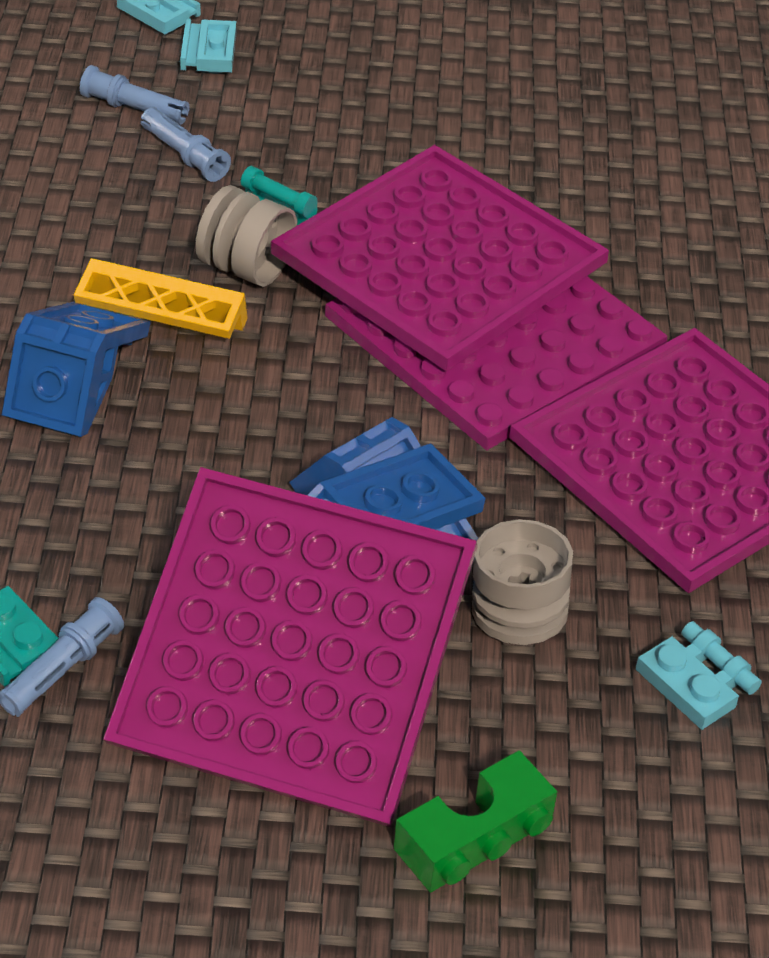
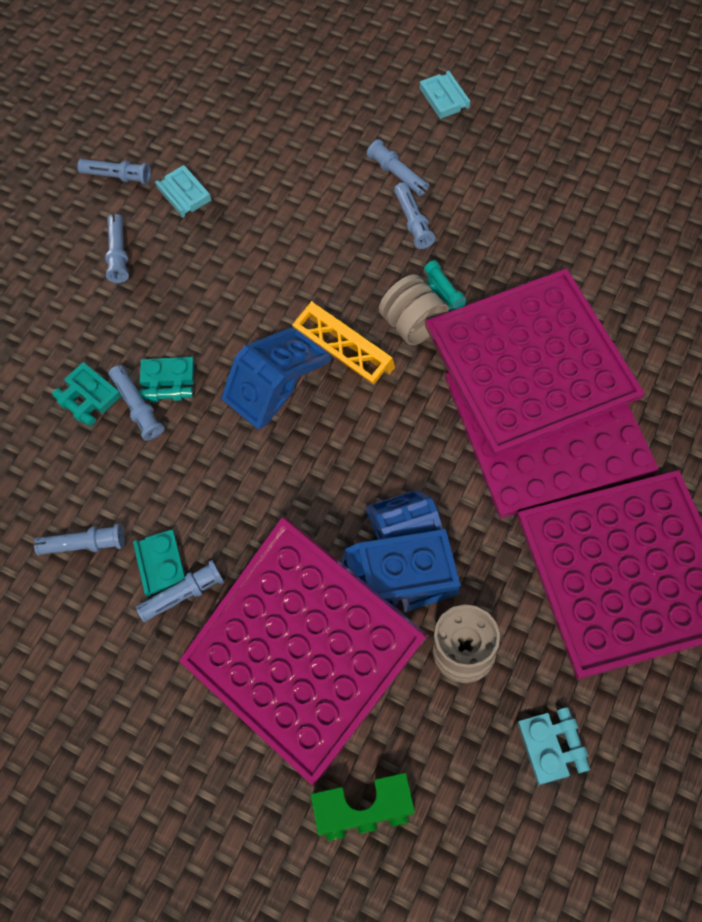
camera: 30 degrees right, 20 degrees up
medium azure plate [180,19,236,74] -> none

